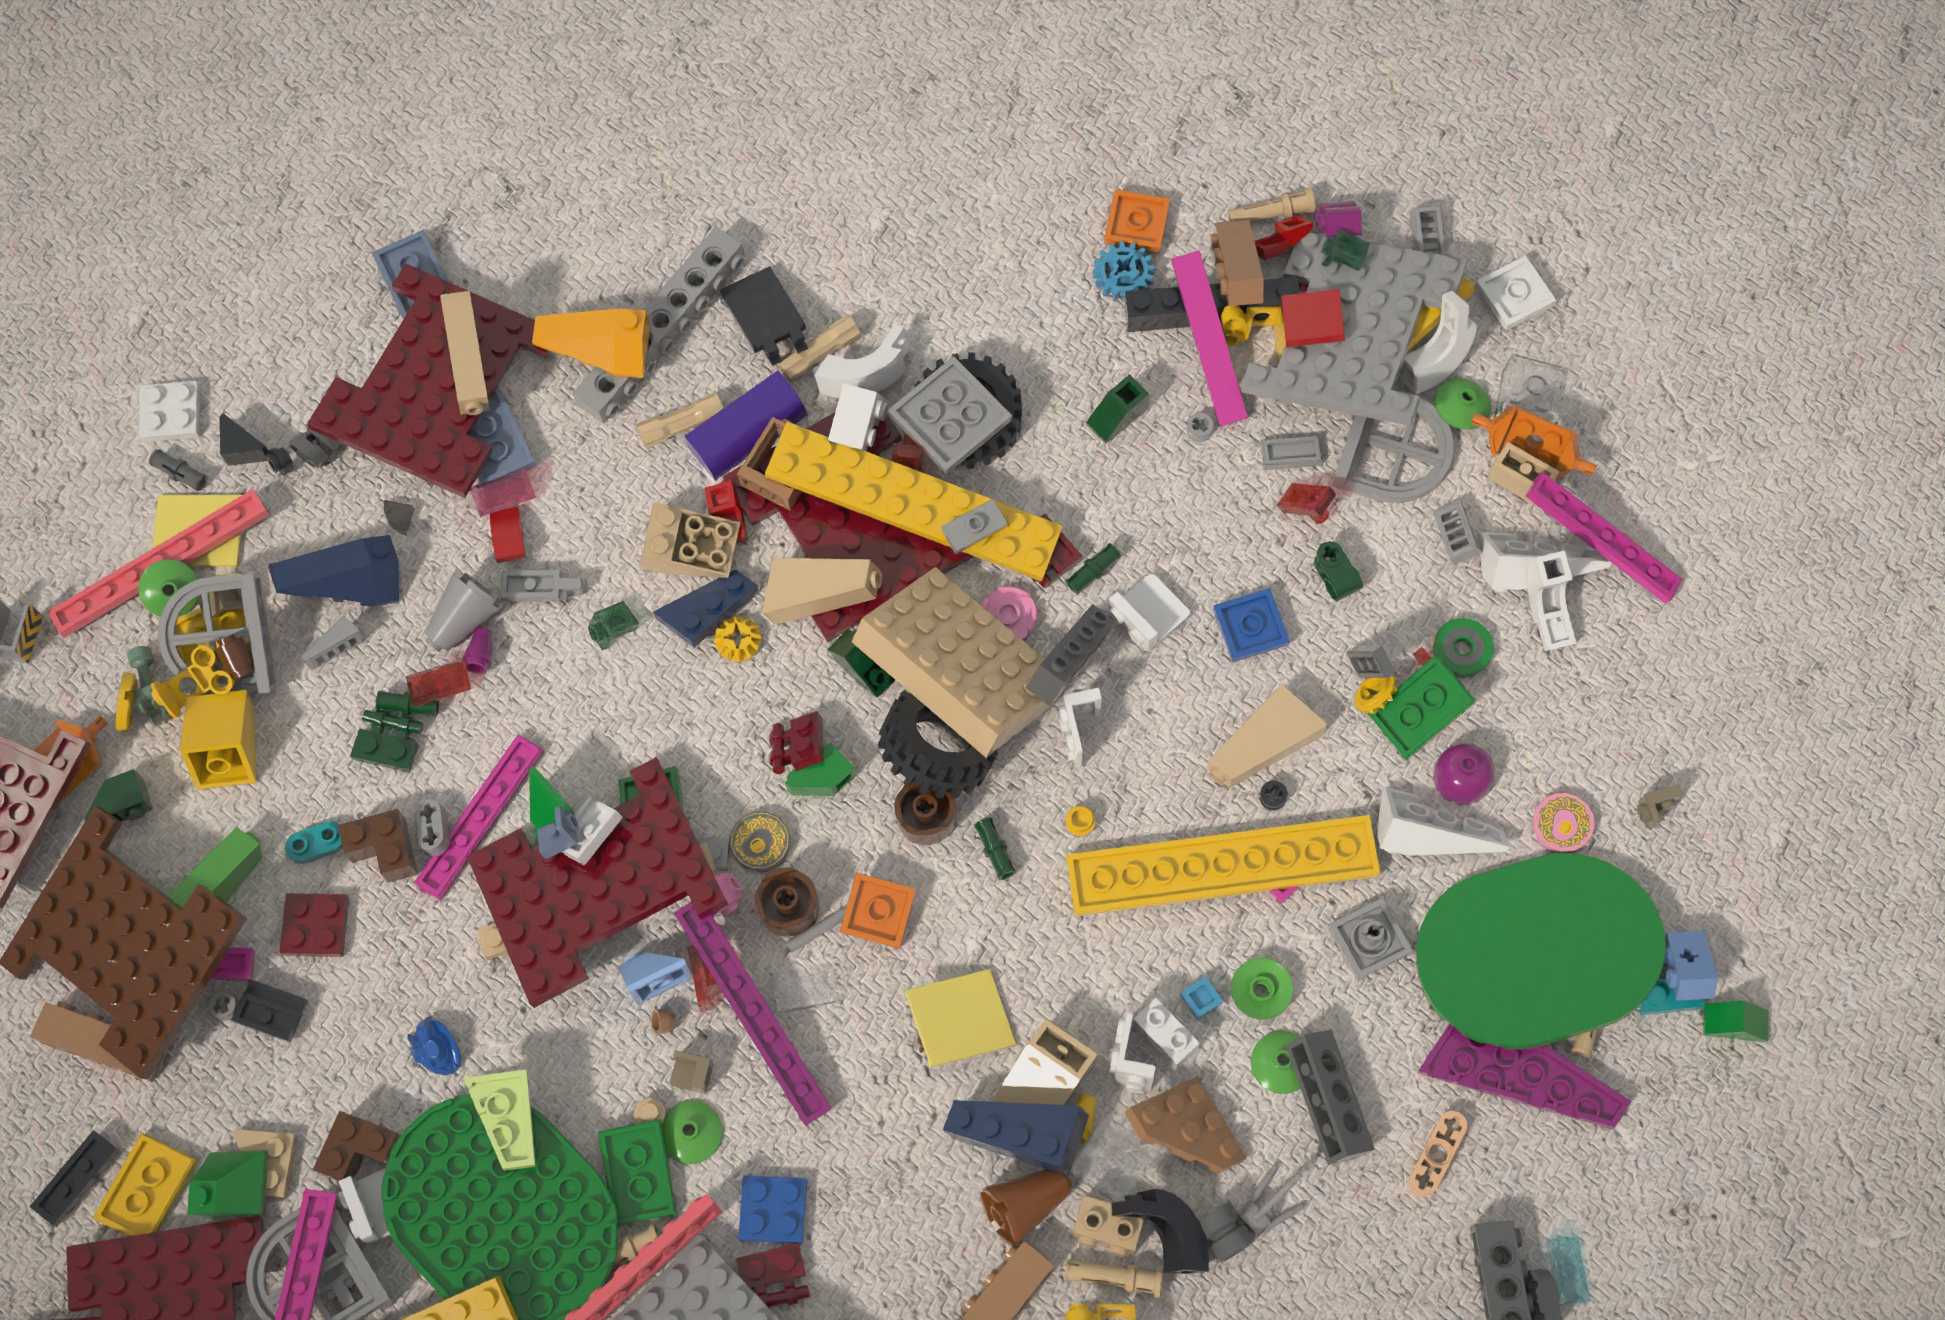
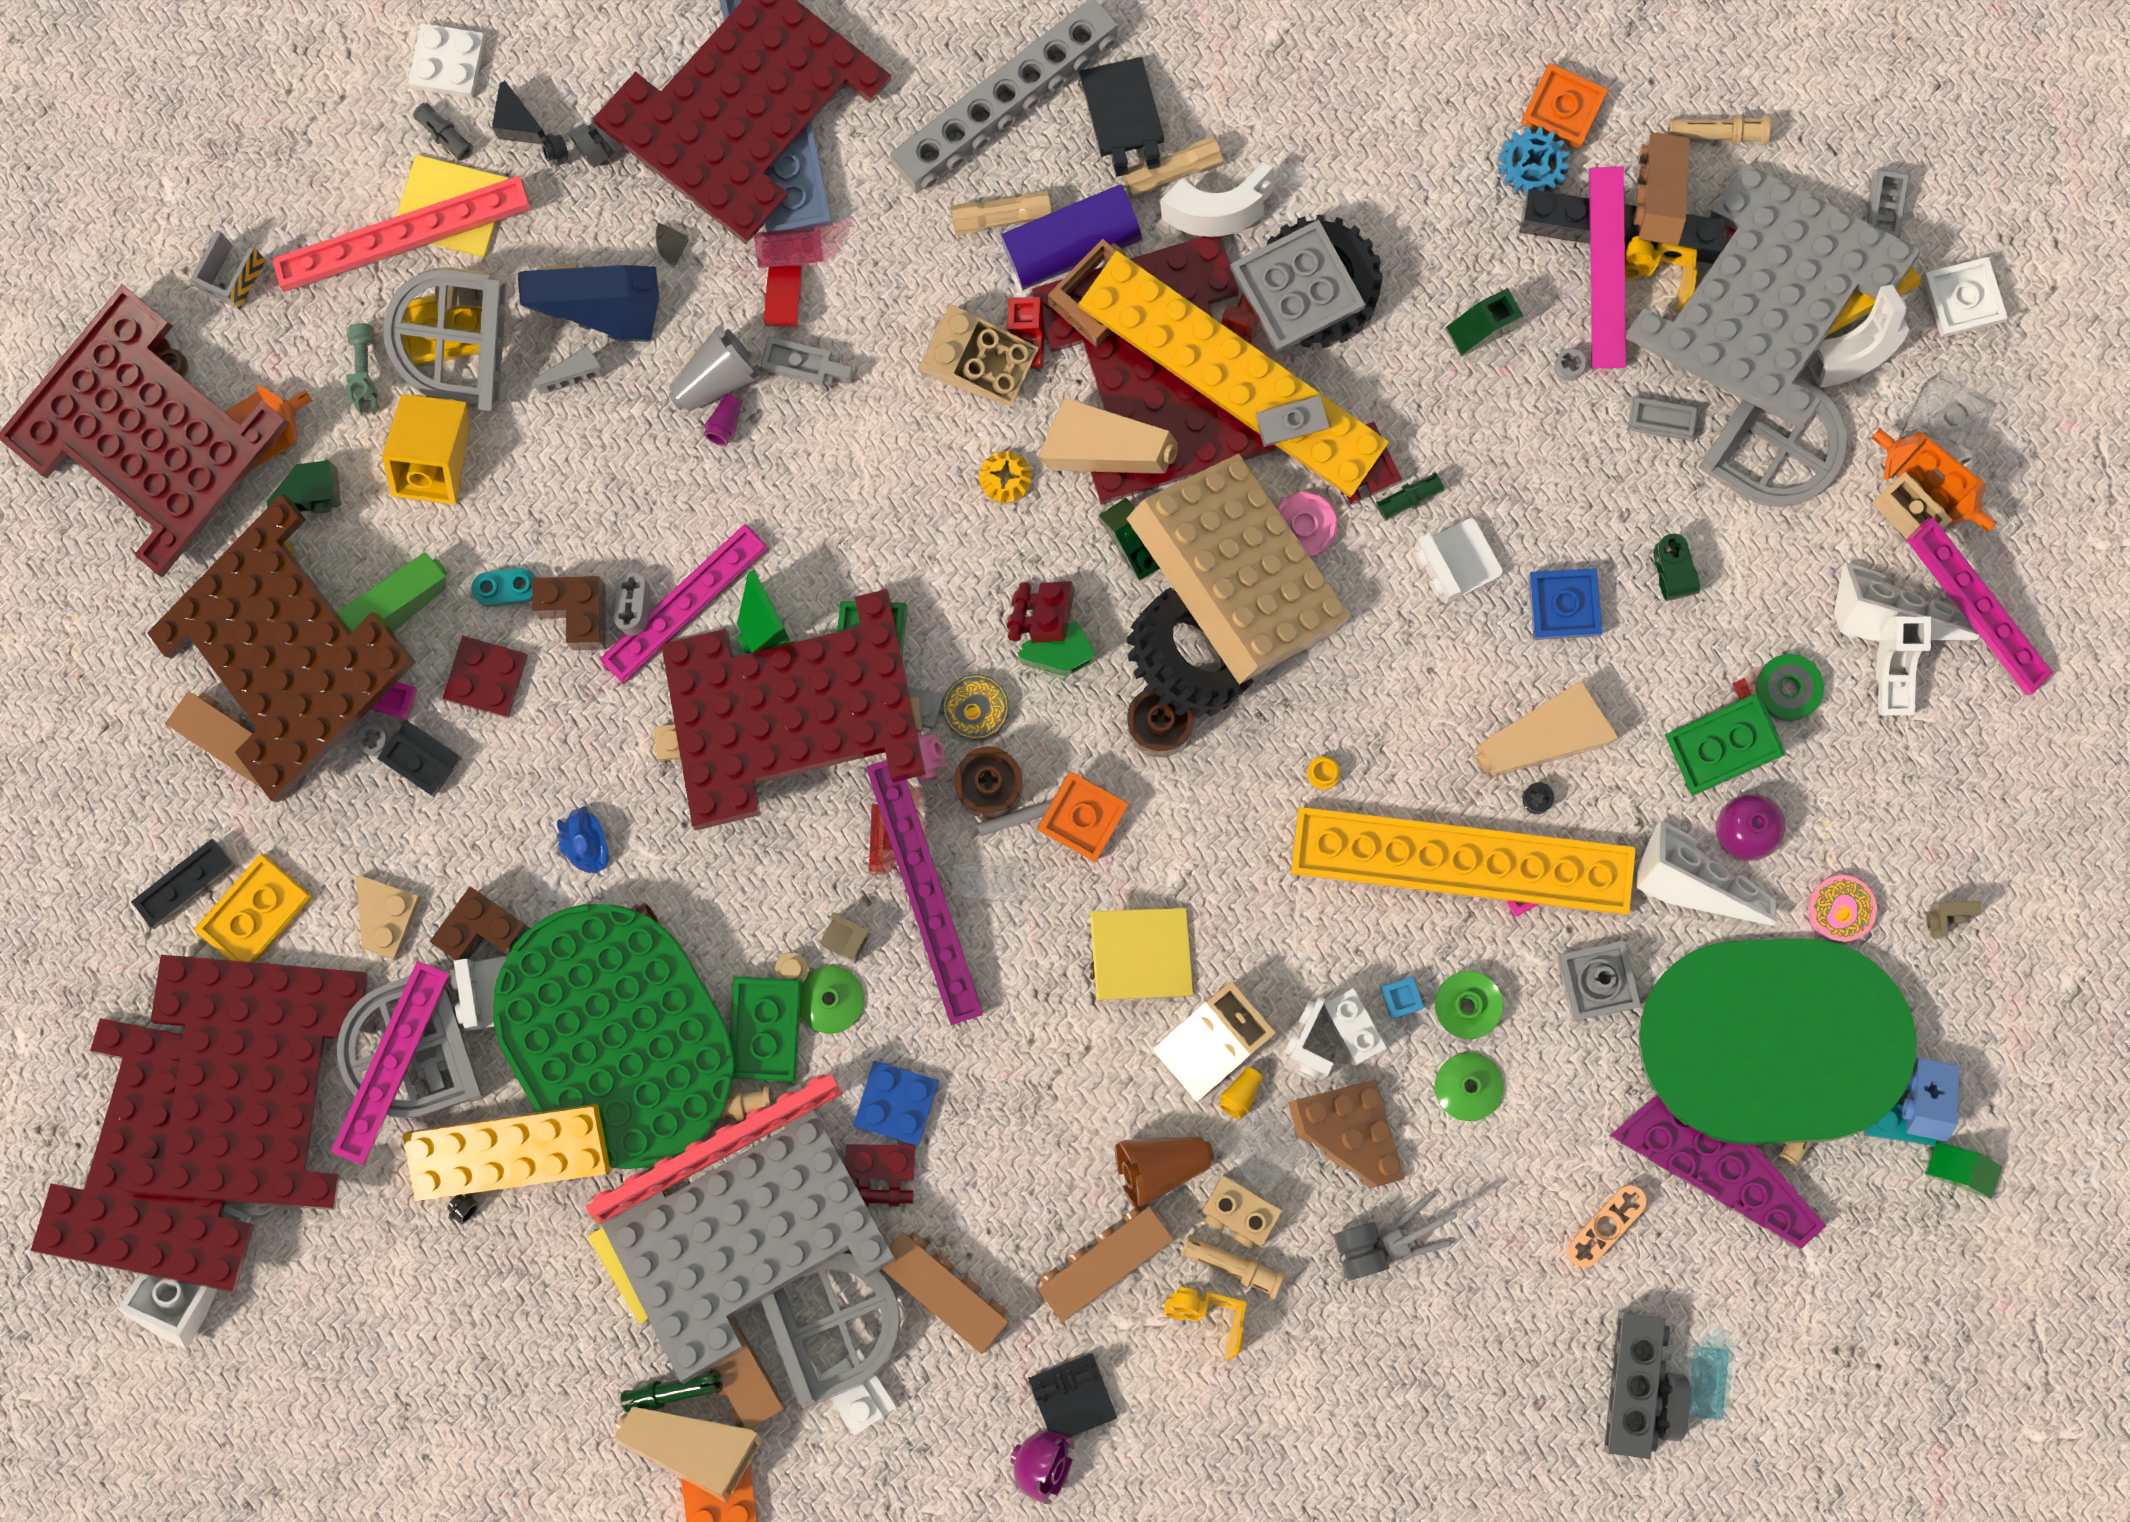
camera: 15 degrees right, 10 degrees up
yellow tile [116,672,137,732] -> none
bright green dish [138,559,198,617] -> none
yellow piece [151,644,235,719] -> none
green slope [187,1150,268,1217] -> none
reddish brown brick [214,634,255,680] -> none
dark green plate [350,709,423,773] -> none
dark green pin [376,690,439,716] -> none
clear red tile [405,660,471,706] -> none
tan slope [440,291,490,415] -> none
yellowish green wing [463,1069,536,1171] -> none
light orange wedge [532,309,650,378] -> none
sand blue bracket [537,806,579,859] -> none
white plate [562,797,623,865] -> none
clear green bracket [588,601,639,650] -> none
light blue slope [619,952,694,1005] -> none
medium nougat hinge [651,1009,677,1034] -> none
dark blue wing [653,569,758,648] -> none
white brick [828,383,888,451] -> none
dark blue wedge [943,1100,1089,1176] -> none
dark green pin [974,818,1016,880] -> none
dark grey brick [1026,604,1117,706] -> none
white bracket [1058,686,1102,768] -> none
black arch [1111,1189,1209,1275] -> none
red slope [1254,215,1313,260] -> none
clear red tile [1276,483,1336,524] -> none
red tile [1281,289,1345,348] -> none
dark grey brick [1285,1029,1375,1165] -> none
magenta brick [1314,201,1362,238] -> none
clear green bracket [1321,229,1370,271] -> none
dark grey tile [1346,646,1396,678] -> none
yellow gear [1354,675,1398,714] -> none
light grey slope [1433,499,1482,565] -> none
bright green dish [1435,378,1491,430] -> none

